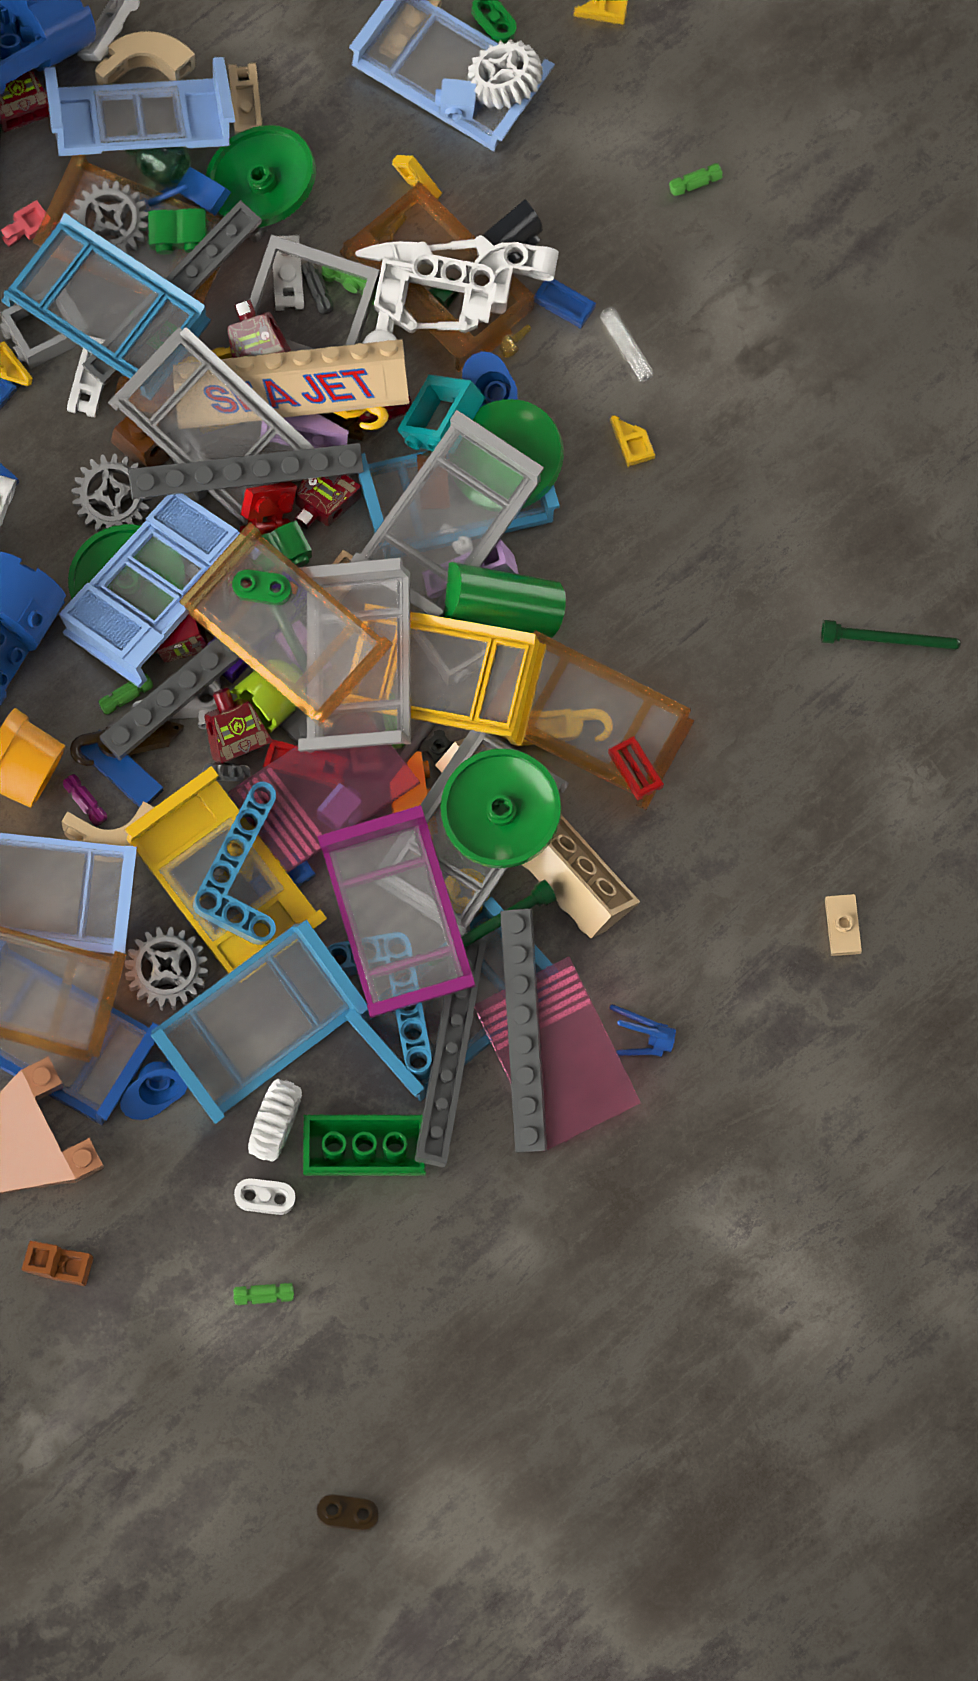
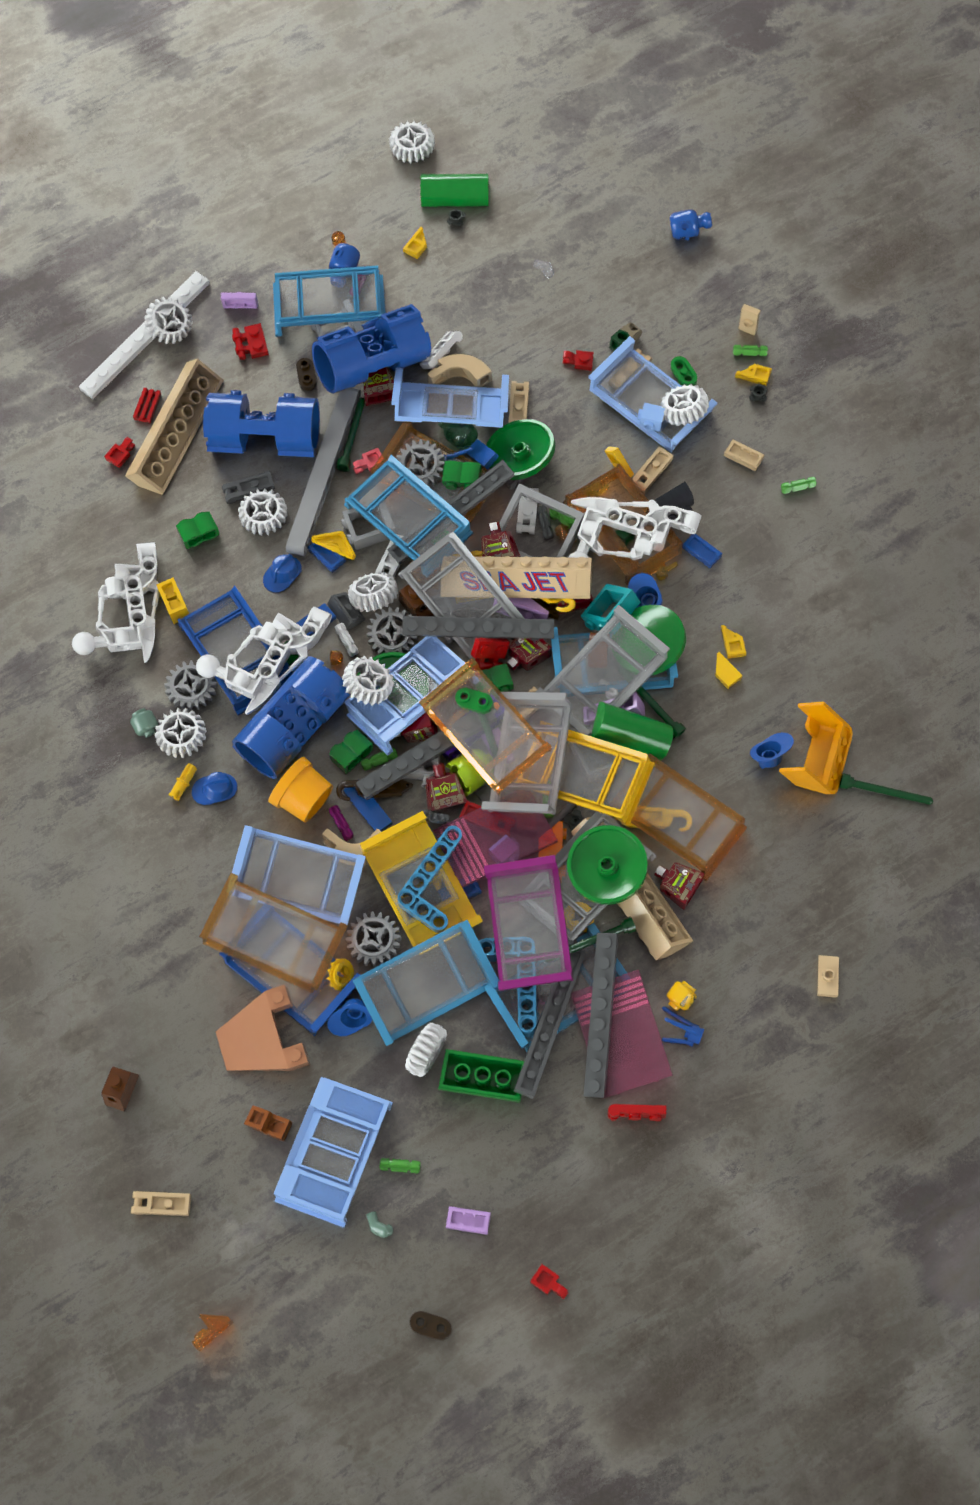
camera: 20 degrees right, 5 degrees down
white plate [234,1178,295,1215] -> none
clear axle [601,307,654,382] -> none
red tile [608,736,664,801] -> none
none -> clear orange slope [191,1314,234,1351]
none -> light blue piece [274,1077,393,1228]
none -> yellow gear [326,958,354,991]
none -> dark grey slope [327,592,365,631]
none -> green brick [329,729,374,774]
none -> clear orange hinge [330,650,343,666]
none -> white axle [335,623,359,657]
none -> white gear [342,656,394,706]
none -> white gear [348,572,398,612]
none -> sand green arm [366,1211,393,1238]
none -> lavender plate [446,1206,491,1235]
none -> red plate [530,1264,569,1299]
none -> clear orange pin [555,523,577,545]
none -> red plate [563,350,594,371]
none -> red plate [608,1104,666,1121]
none -> dark green piece [618,667,686,739]
none -> tan plate [630,446,674,494]
none -> dark red torso [654,862,705,910]
none -> yellow head [667,980,697,1011]
none -> yellow tile [715,652,743,689]
none -> tan plate [724,440,765,472]
none -> pearl dark grey plate [749,384,768,402]
none -> blue piece [750,732,794,769]
none -> light orange windscreen [779,702,853,794]

